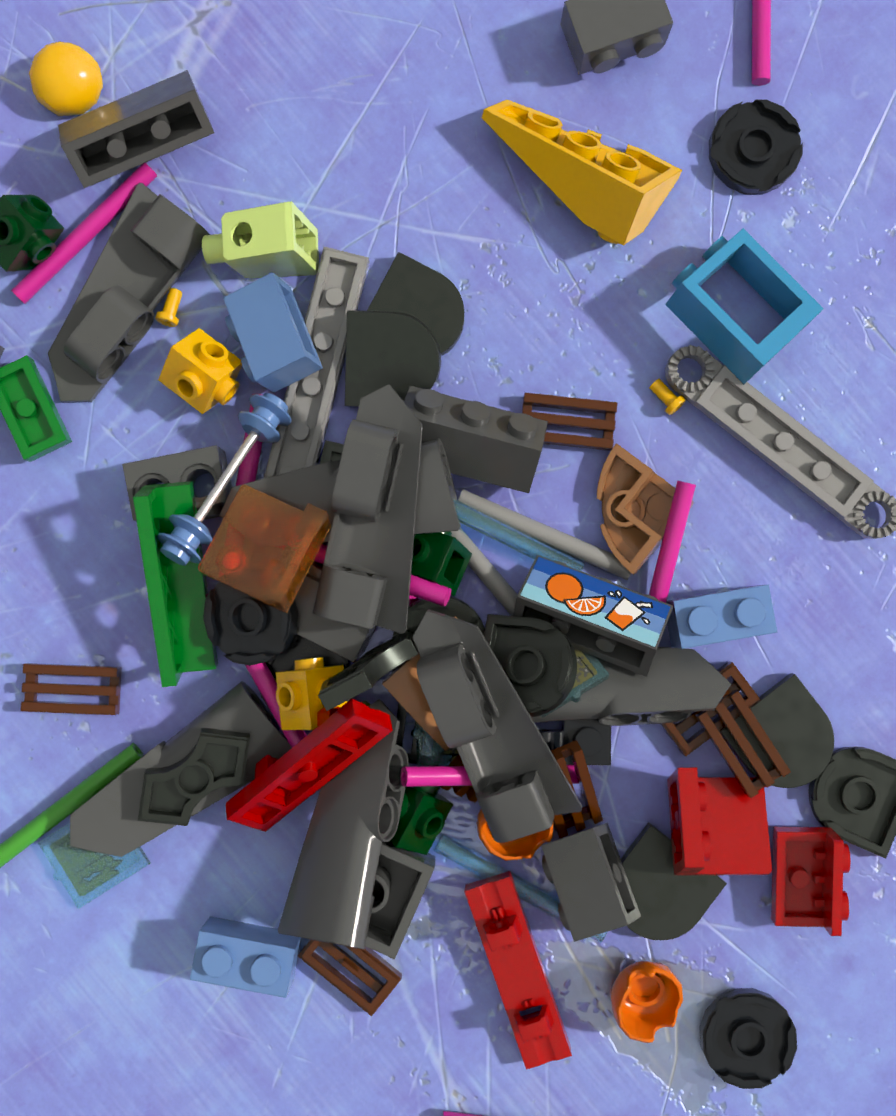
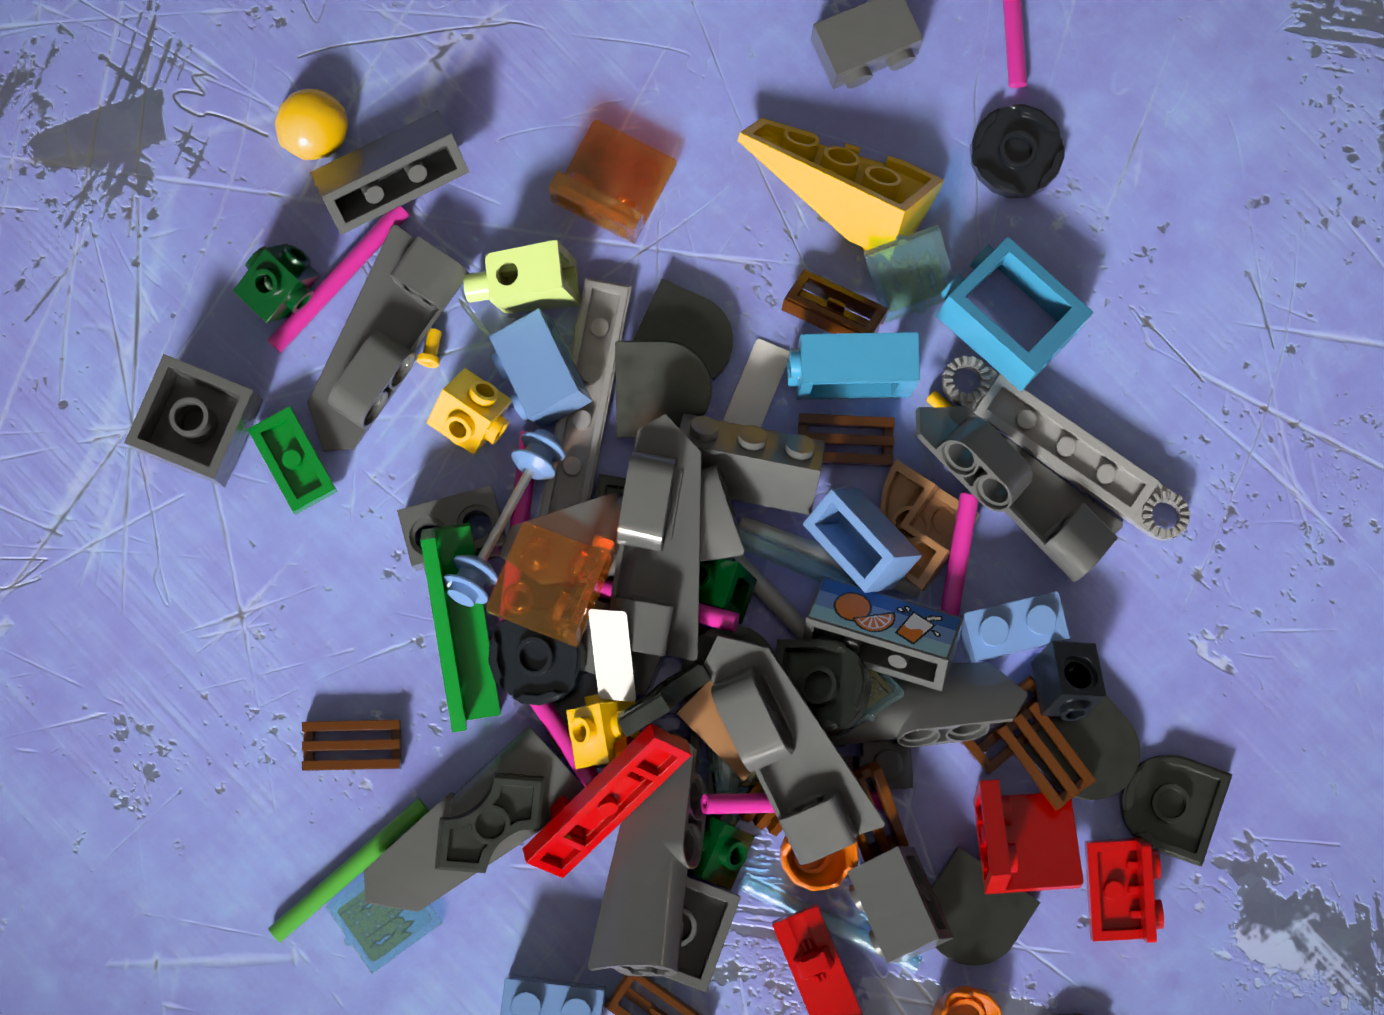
camera: 10 degrees left, 5 degrees down
none -> clear orange bracket [549,120,676,244]
none -> white sticker [589,609,636,702]
none -> white sticker [723,339,790,428]
none -> reddish brown tile [781,269,889,334]
none -> dark azure window [787,332,920,400]
none -> medium blue piece [803,488,922,593]
none -> clear light blue piece [863,225,954,323]
none -> dark grey panel [915,406,1123,582]
none -> black brick [1031,641,1107,721]

